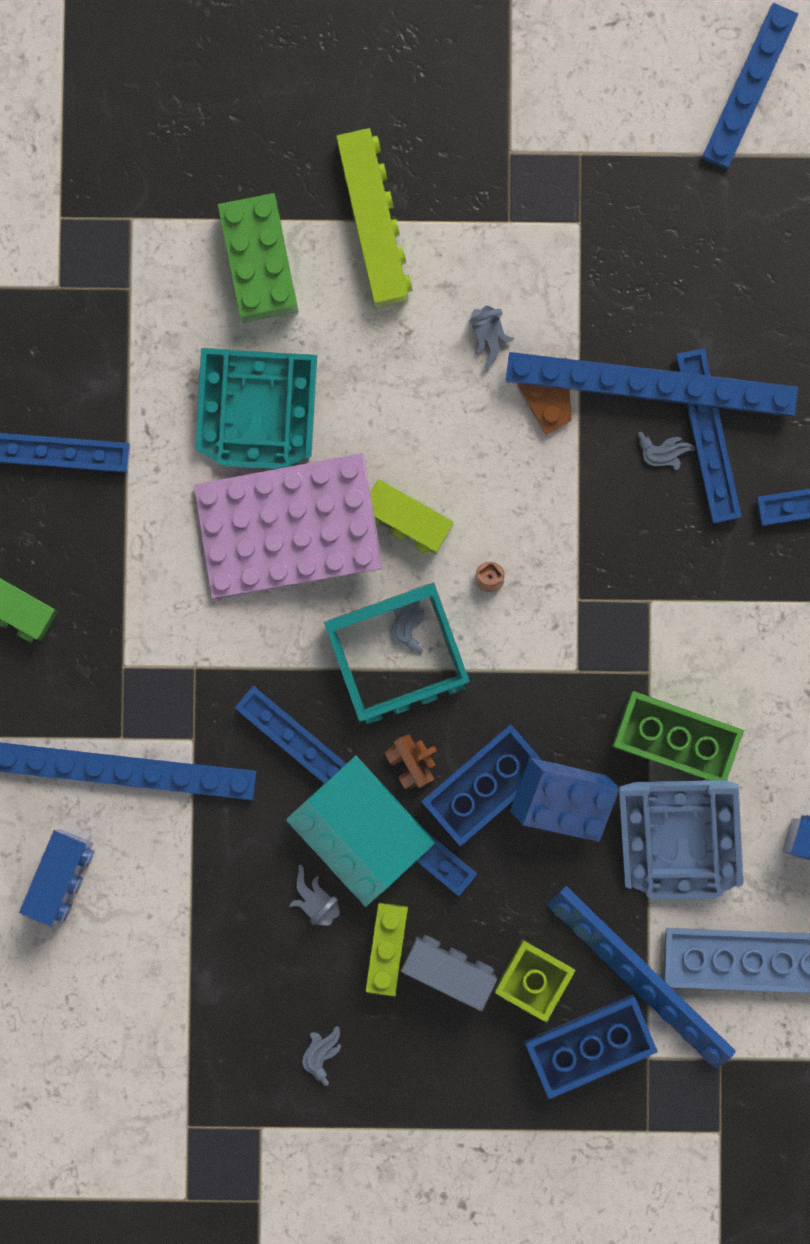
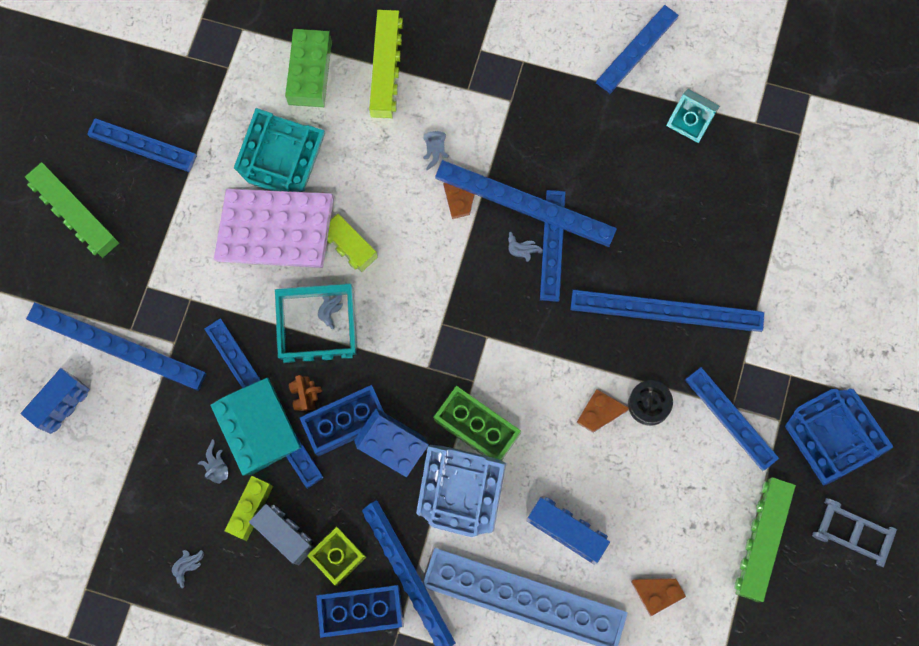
camera: 20 degrees right, 10 degrees down
dark orange tile [476,562,505,592] -> none

